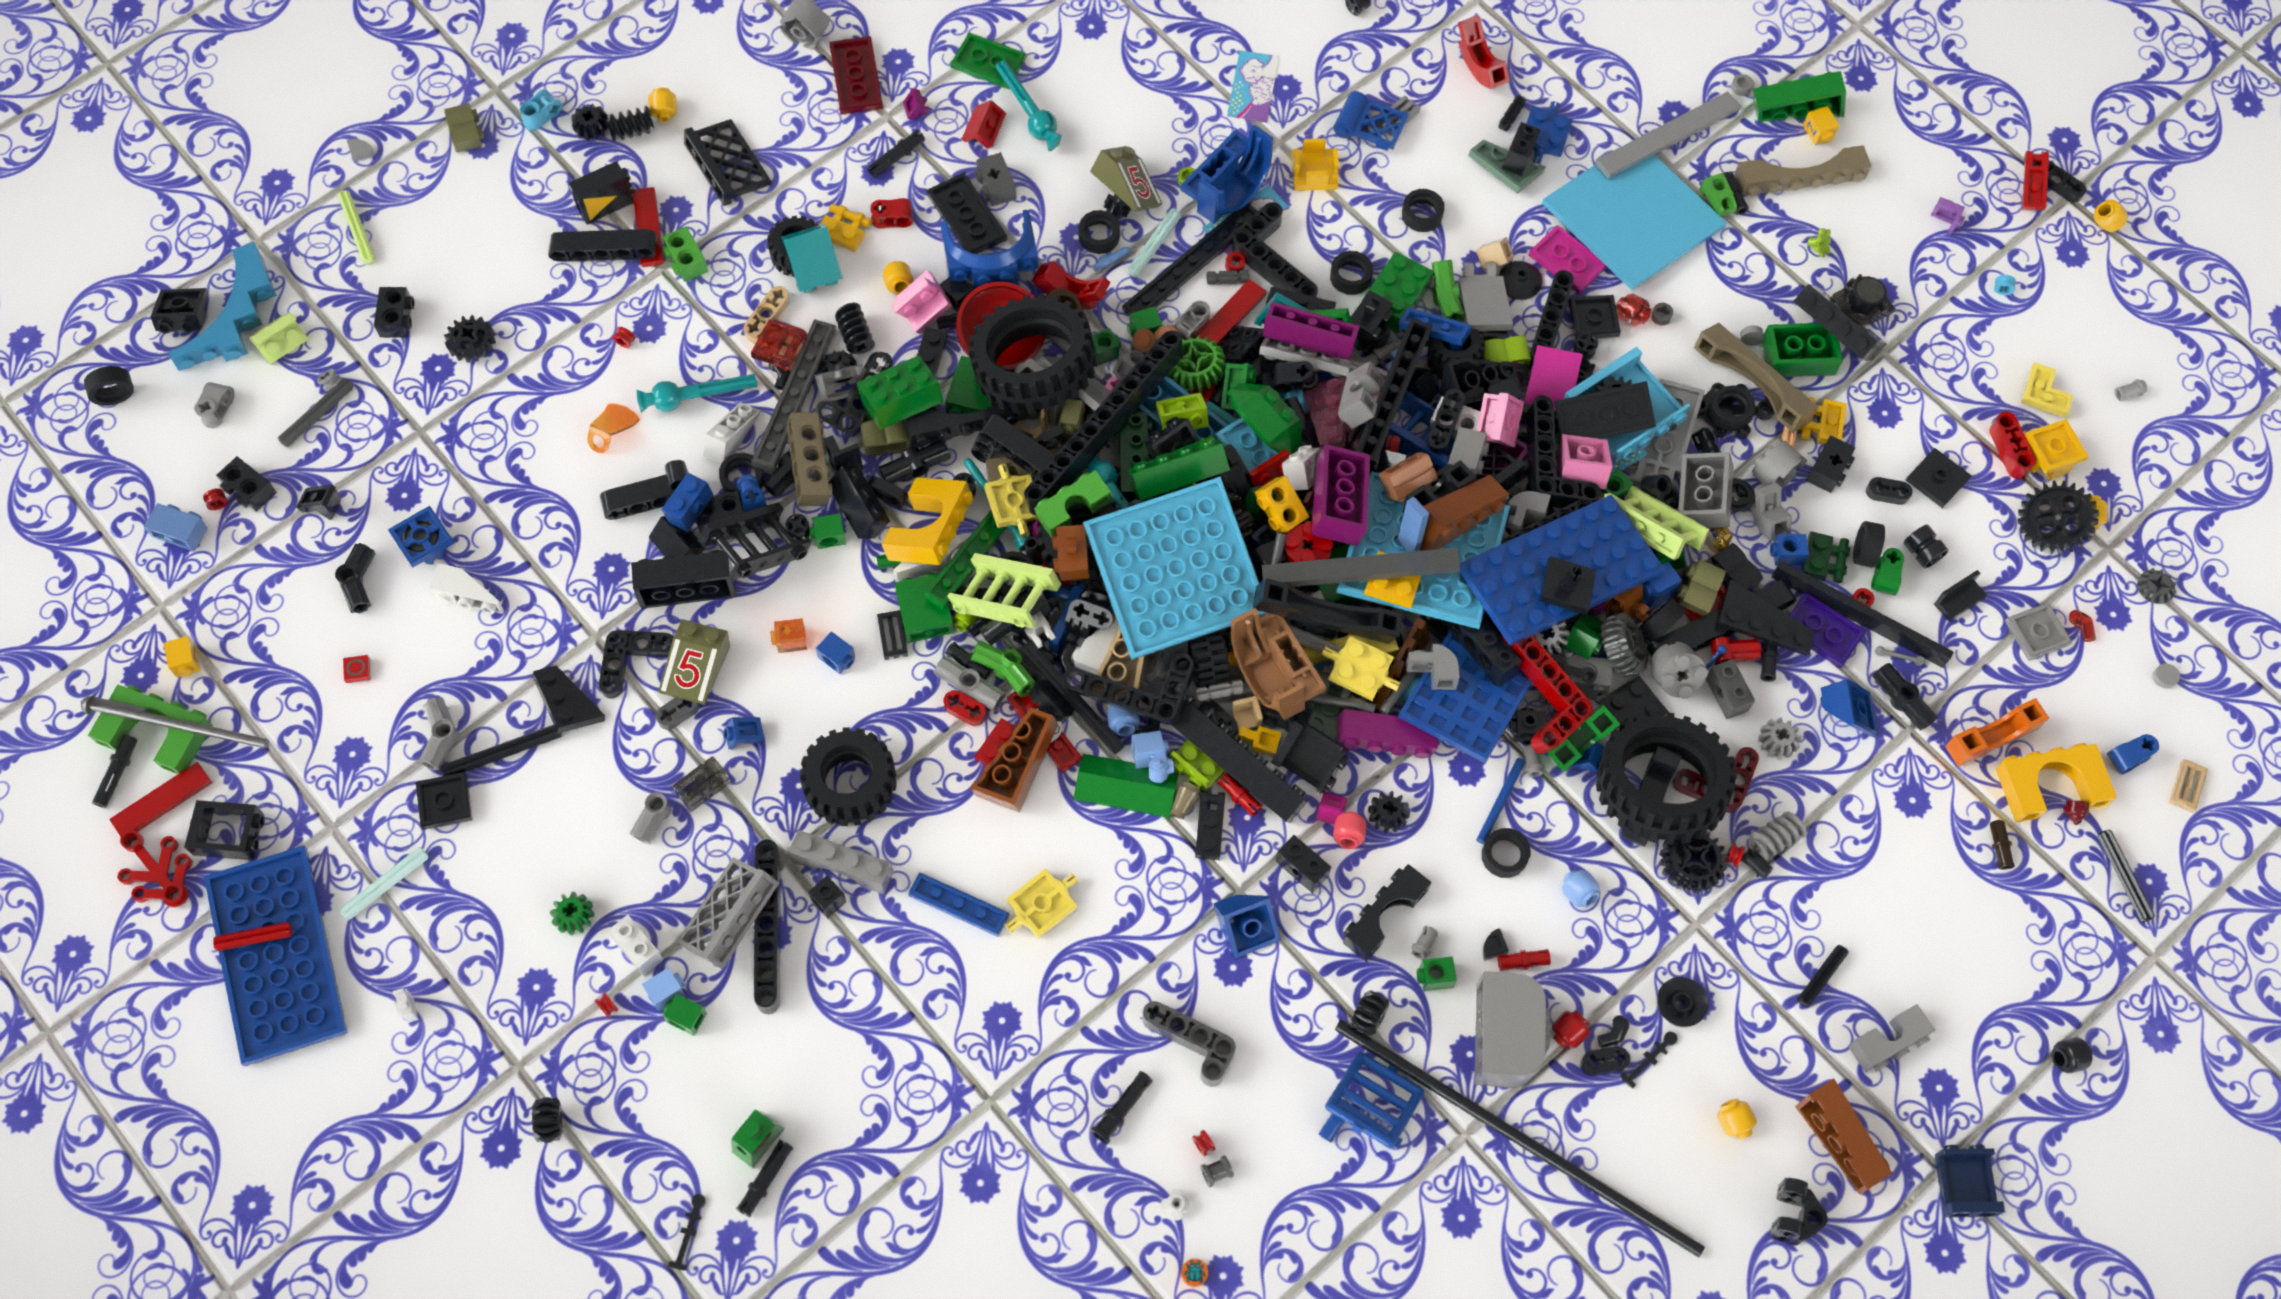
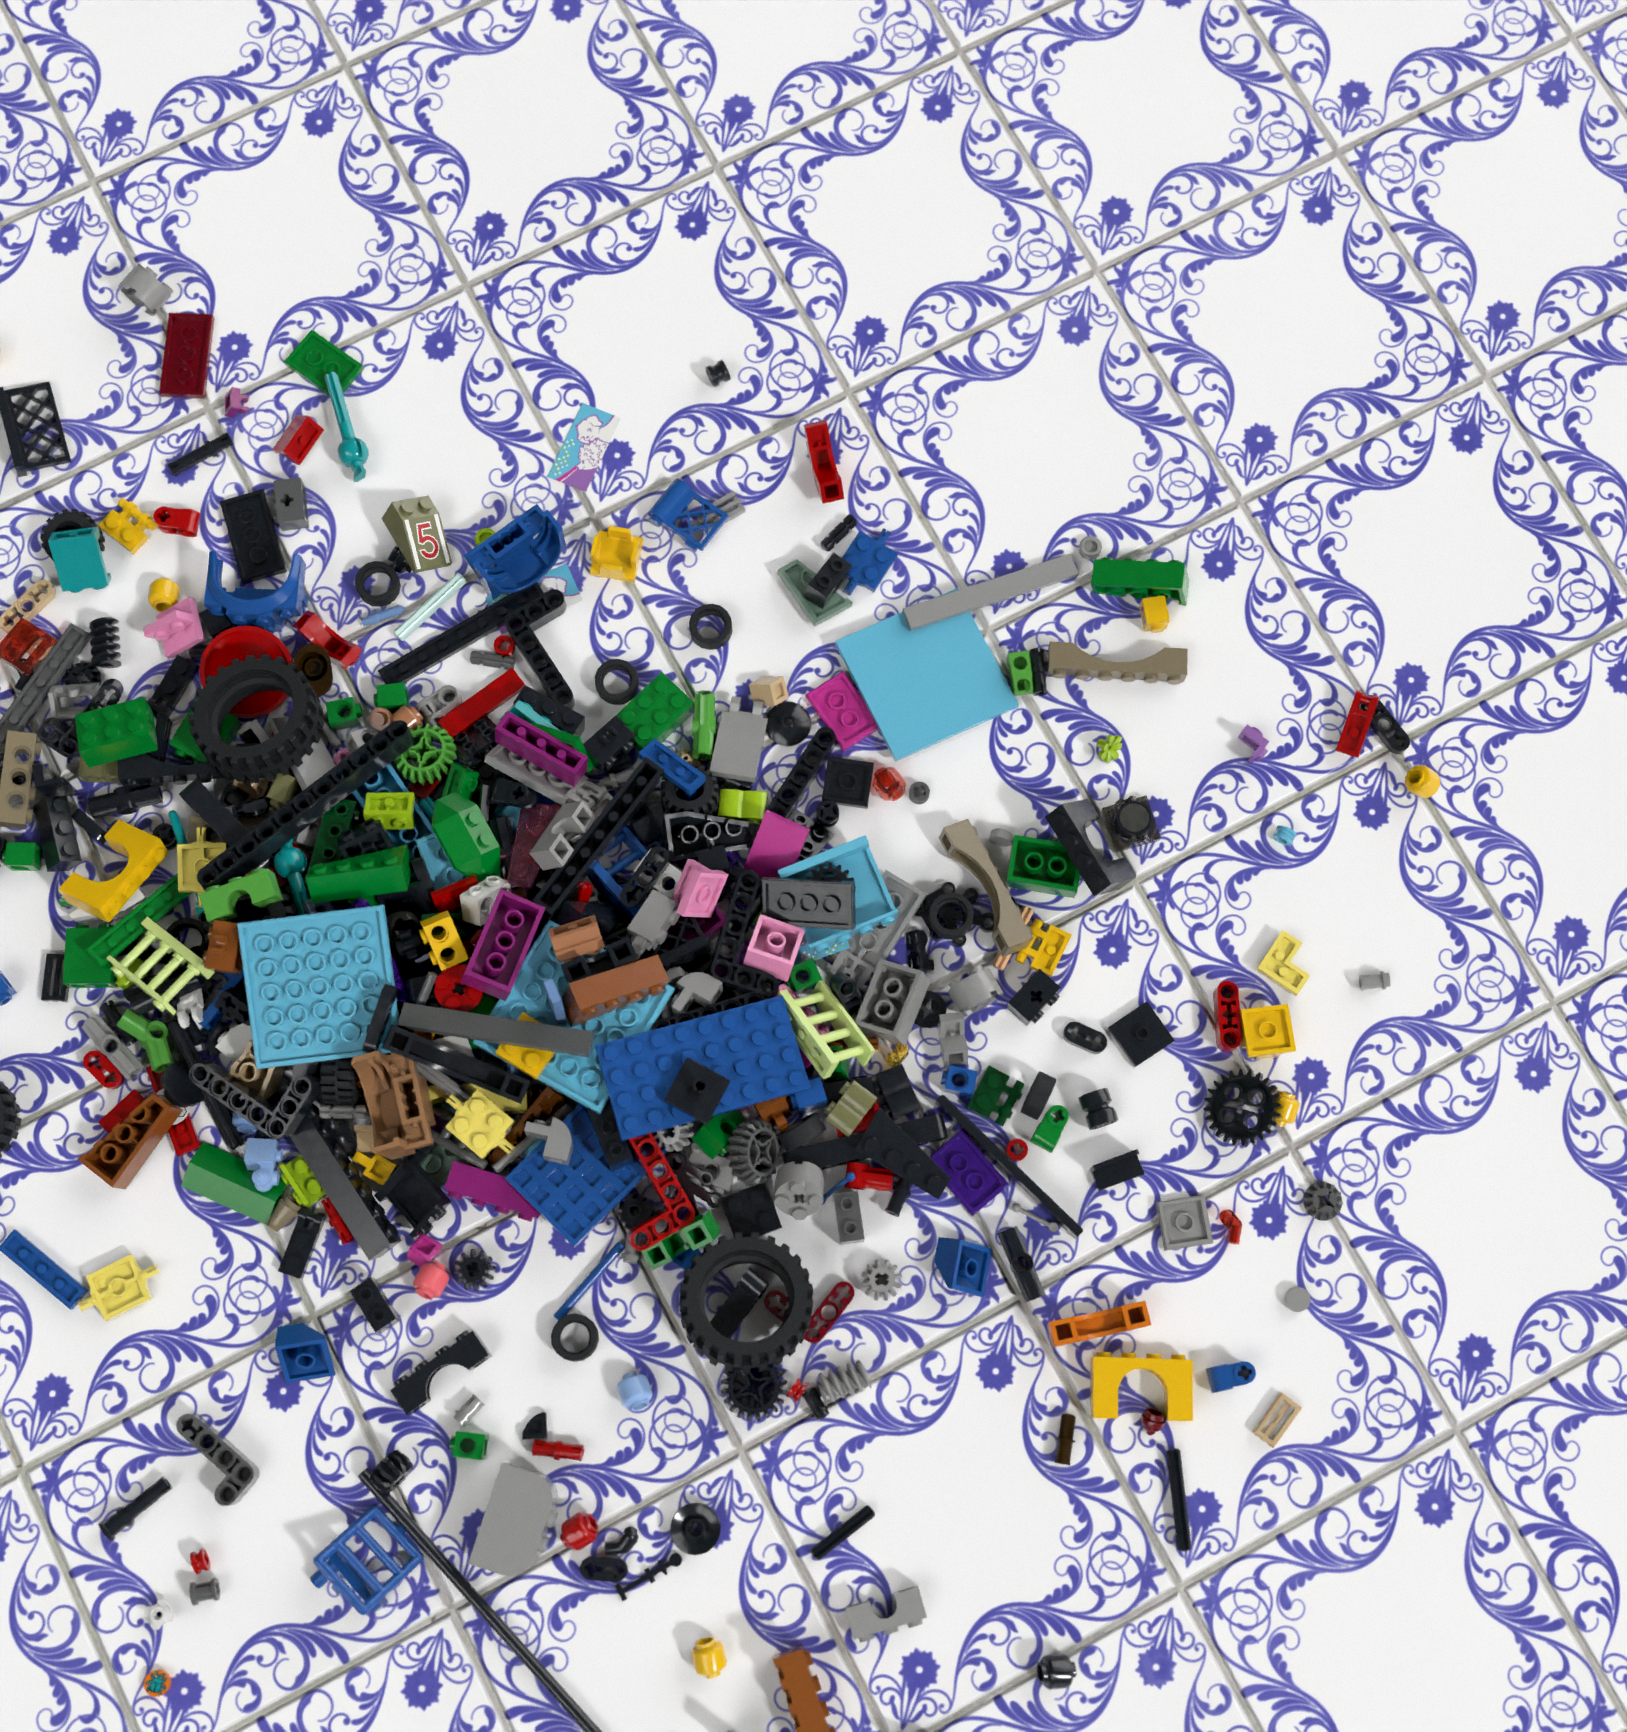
camera: 15 degrees right, 10 degrees up
none -> black beam [362,984,398,1053]

